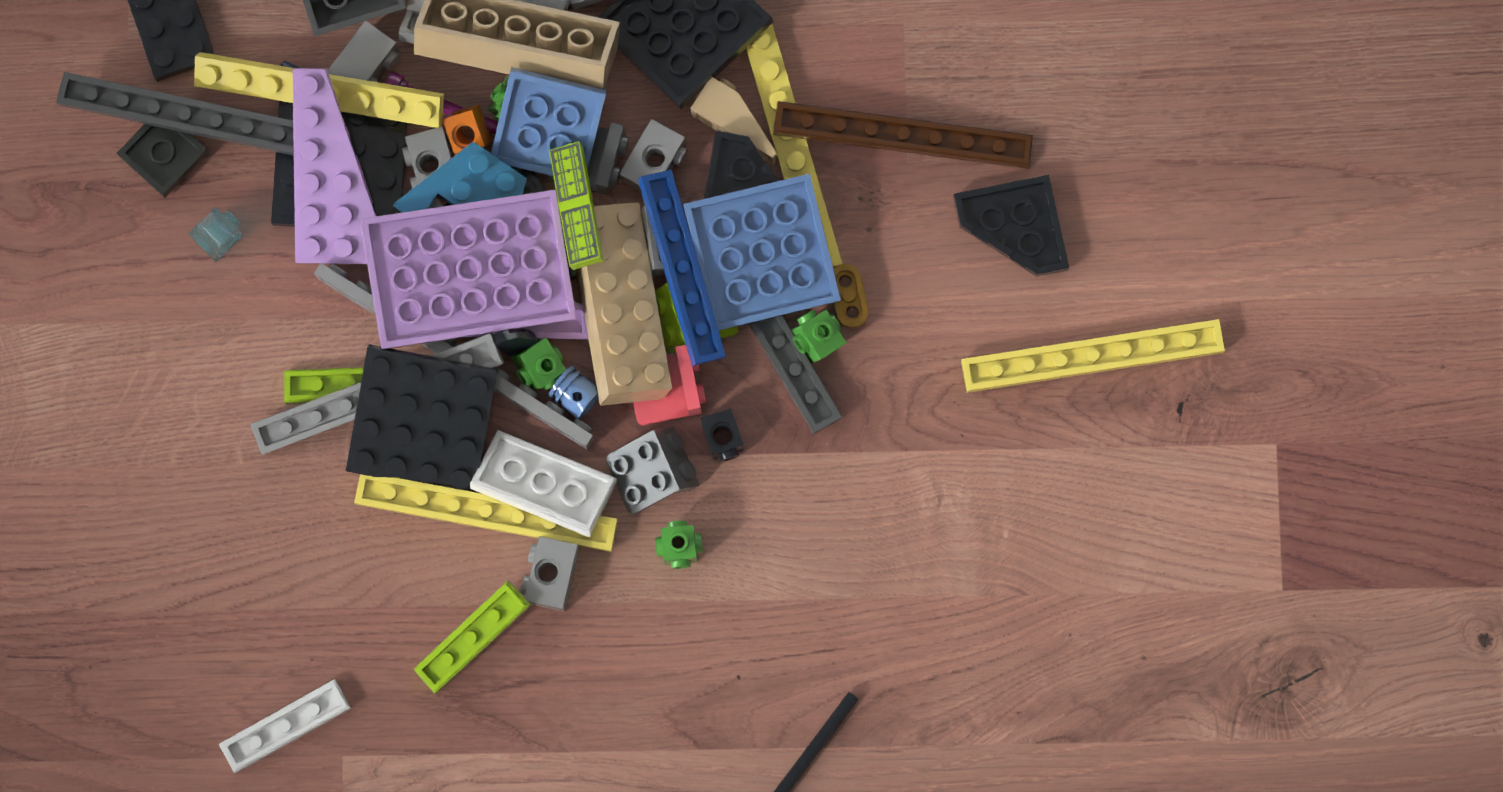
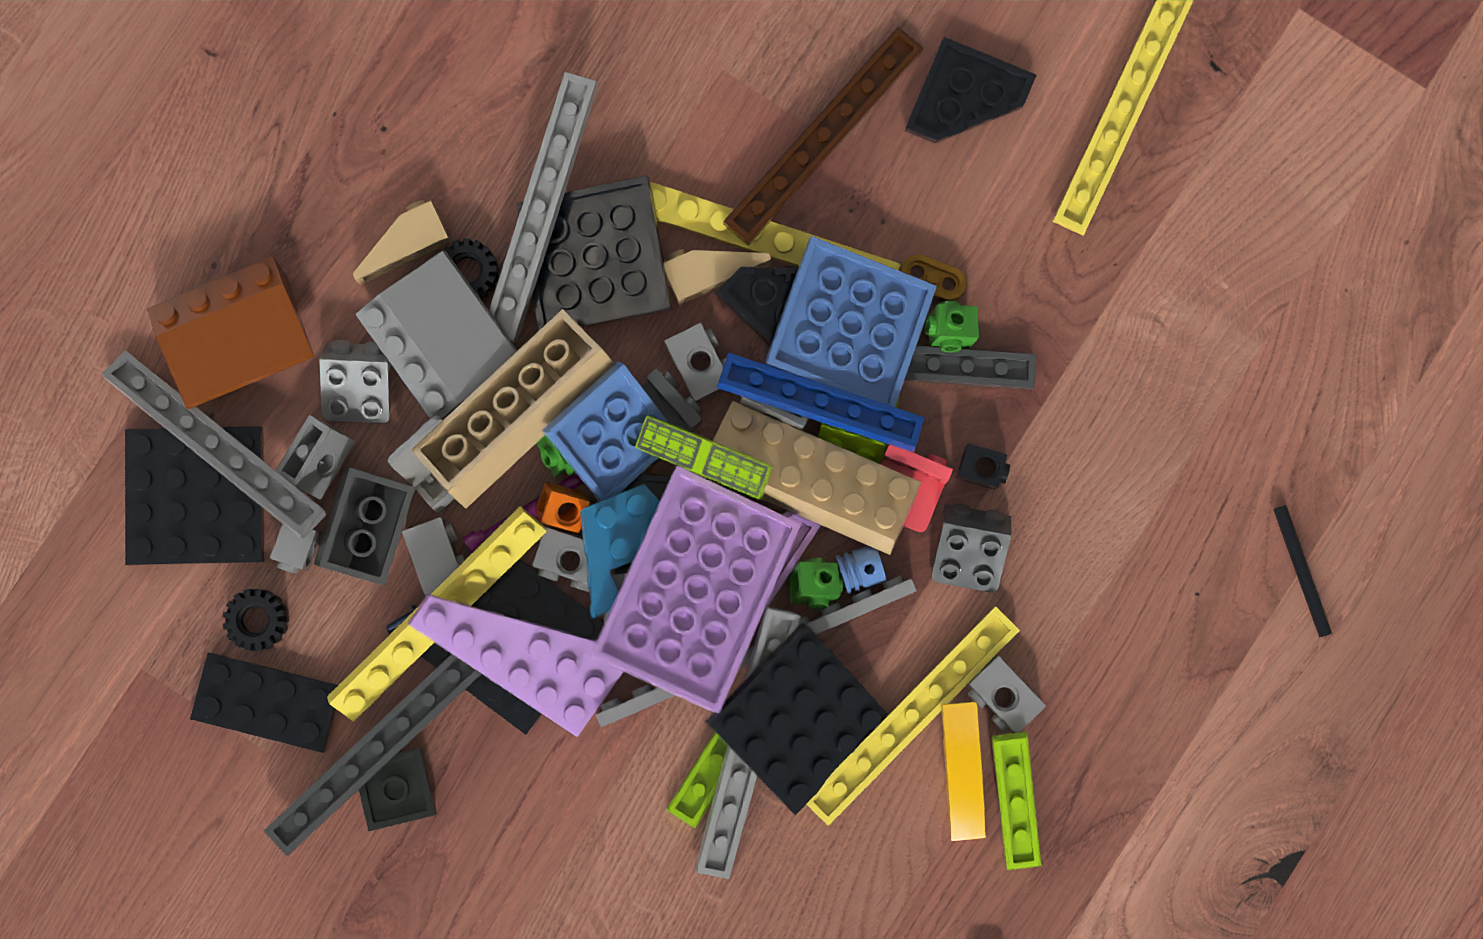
camera: 65 degrees left, 5 degrees up
clear light blue brick [188,207,243,262] -> none
white tile [470,430,617,537] -> none
black tile [493,329,538,357] -> none
bright green brick [655,521,703,569] -> none
none -> yellow slope [941,702,986,841]

